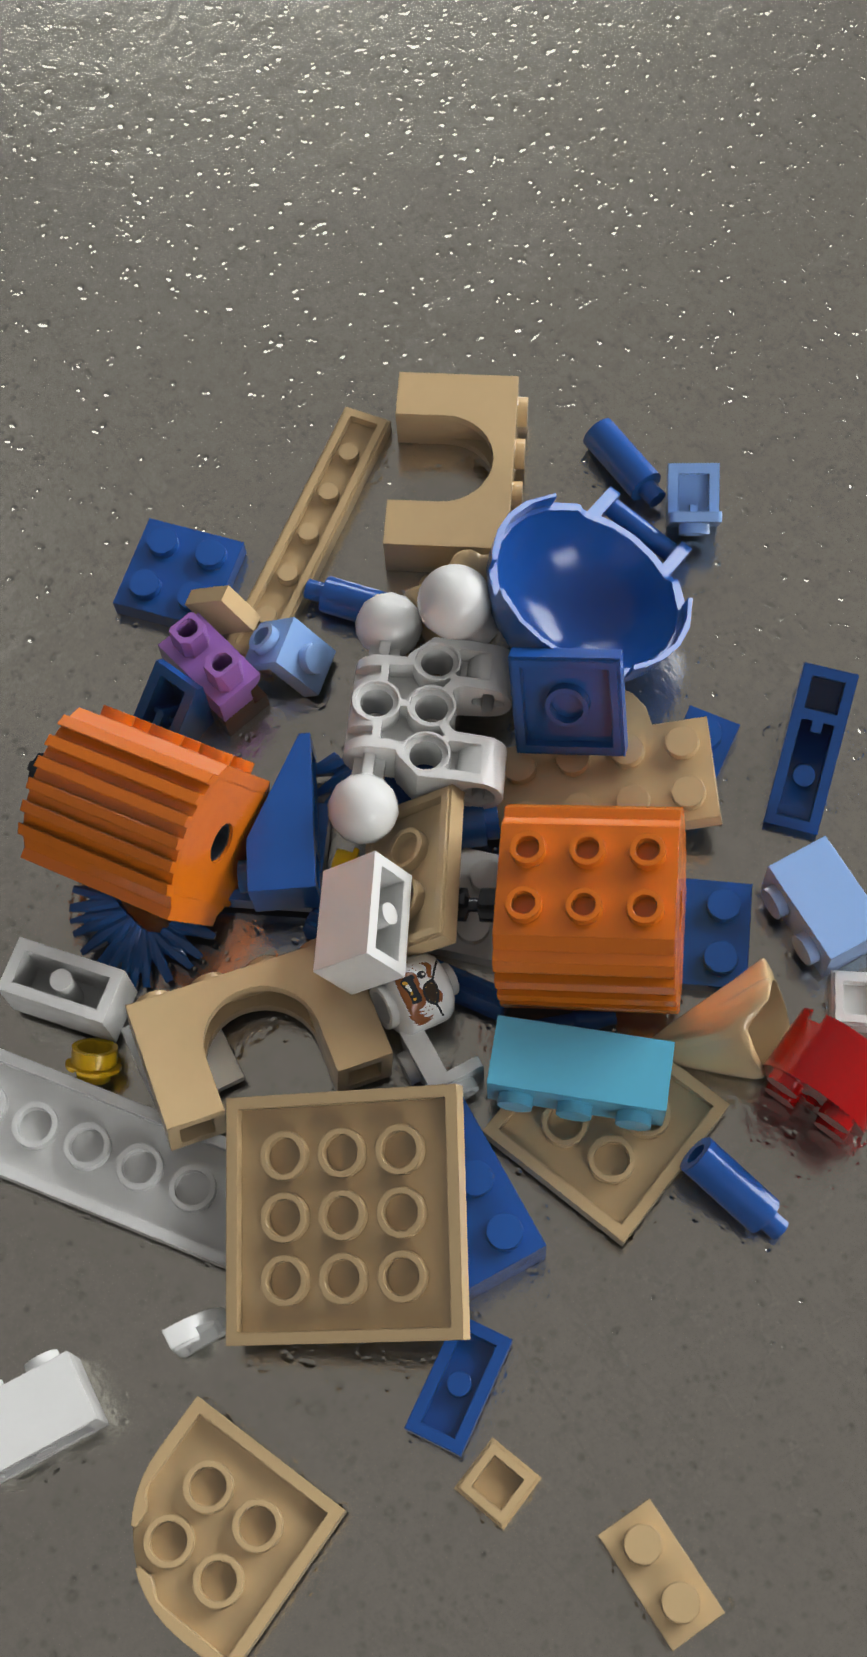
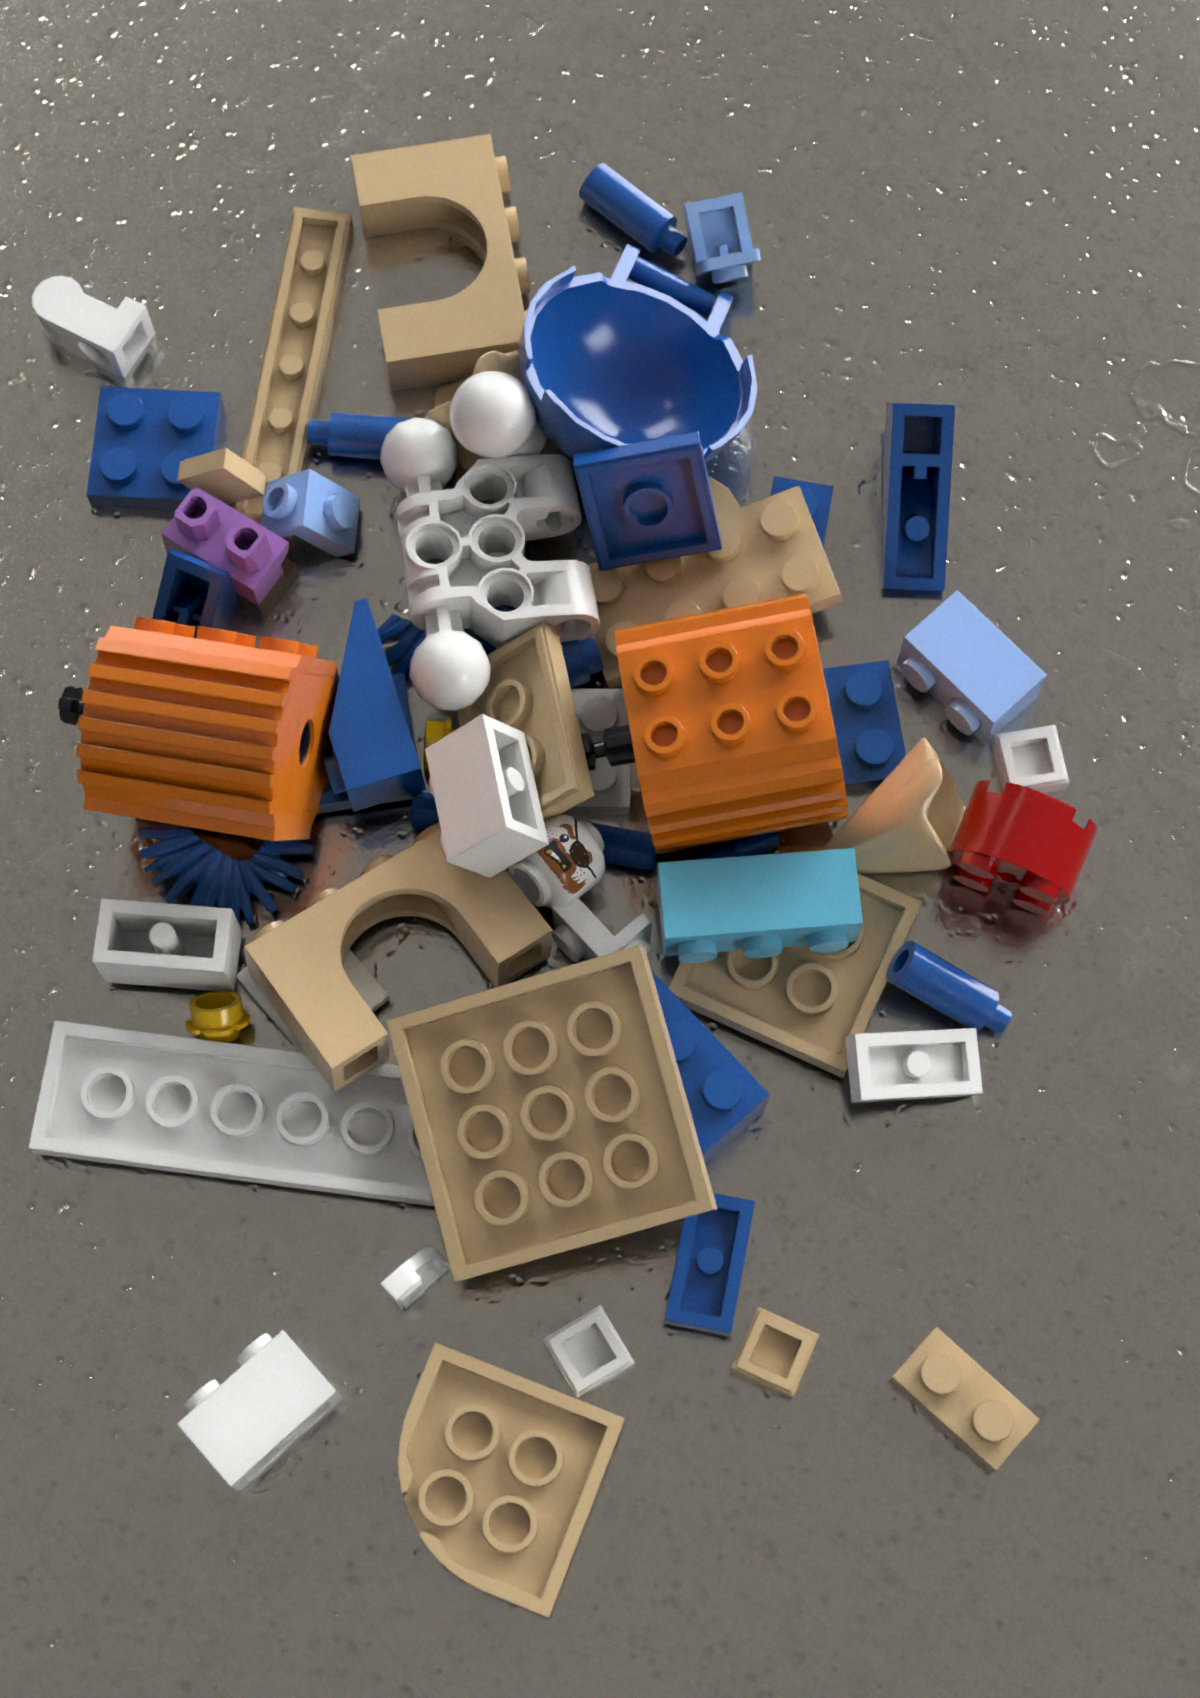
camera: 20 degrees left, 5 degrees up
none -> white leg [32,276,155,379]
none -> white tile [542,1305,635,1400]
none -> white plate [845,1028,983,1103]

